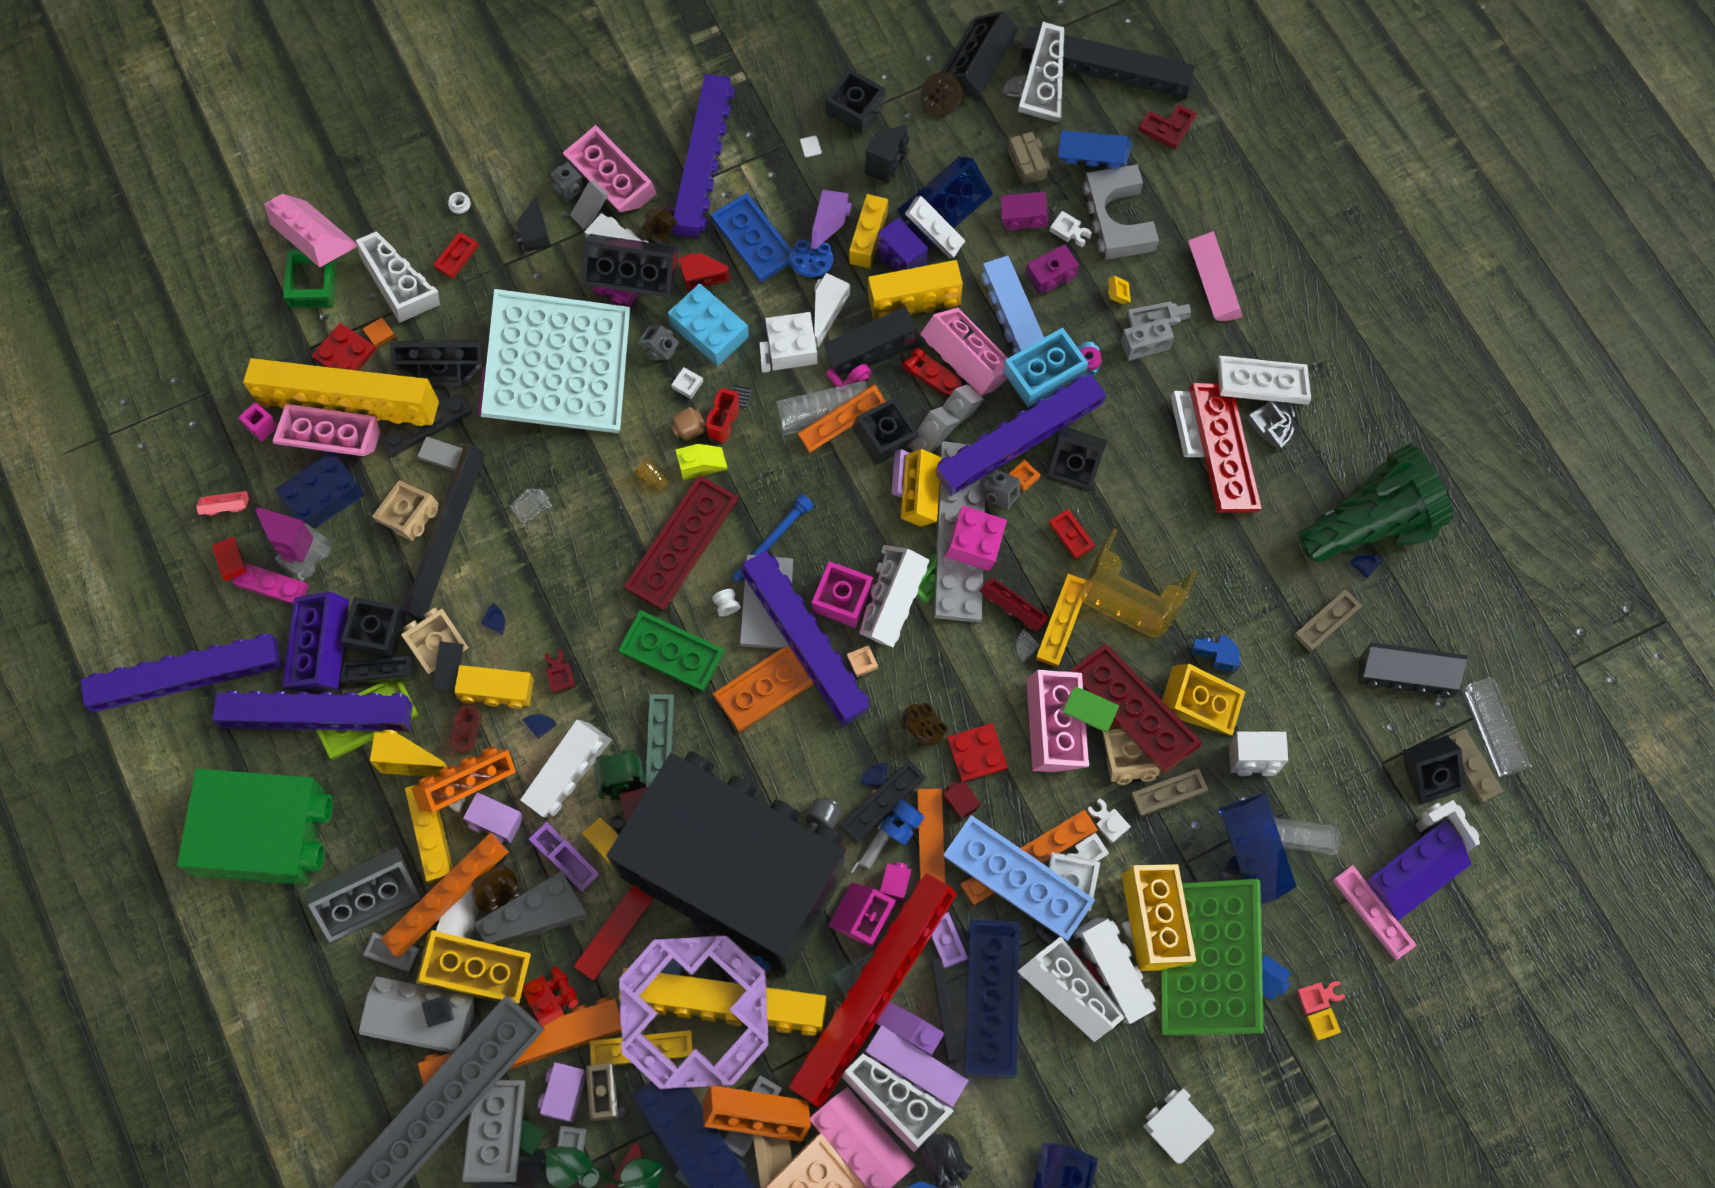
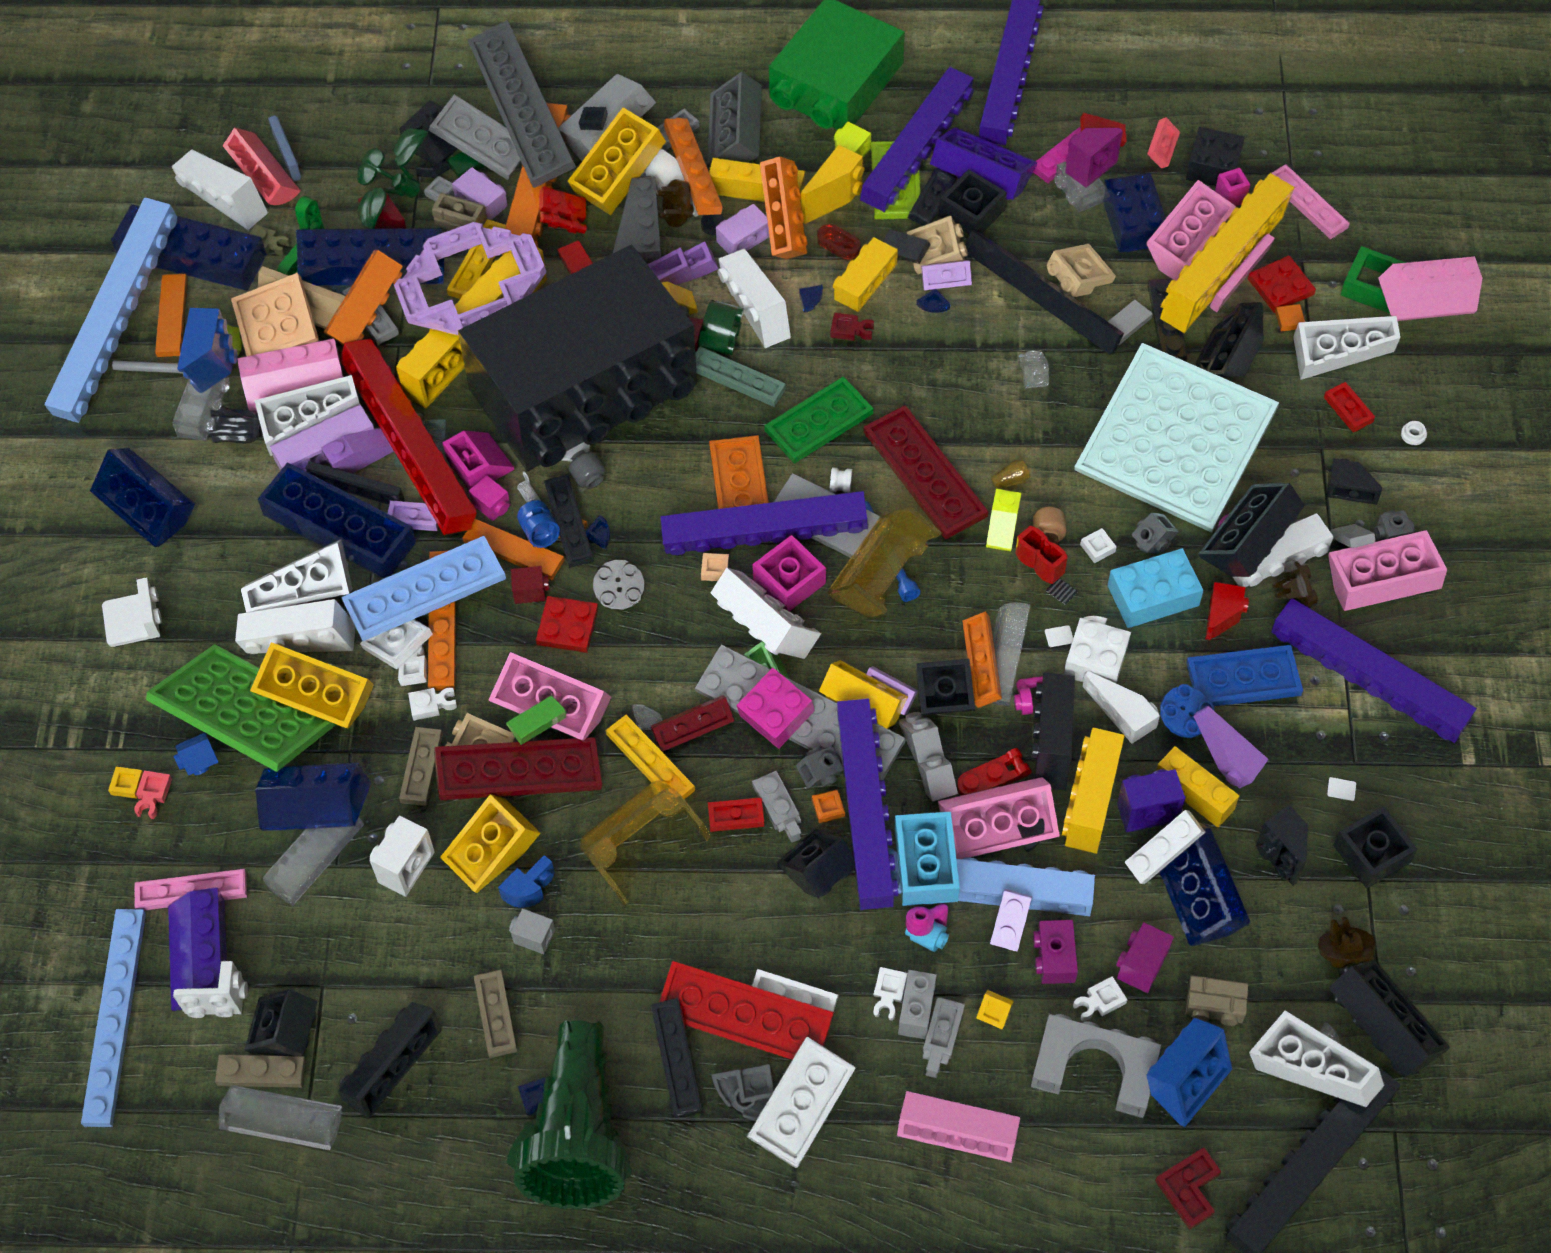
camera: 120 degrees right, 10 degrees down
none -> light blue plate [81,909,146,1127]
none -> light grey brick [509,909,555,954]
none -> black tile [651,998,704,1118]
none -> light grey hinge [752,771,801,843]
none -> clear yellow windscreen [827,506,942,618]
none -> neon yellow slope [834,122,871,157]
none -> white plate [874,967,908,1021]
none -> lavender plate [921,260,972,290]
none -> plate [990,889,1032,951]
none -> white sticker [1045,625,1073,647]
none -> black brick [1186,127,1245,186]
none -> bright pink tile [1272,164,1349,239]

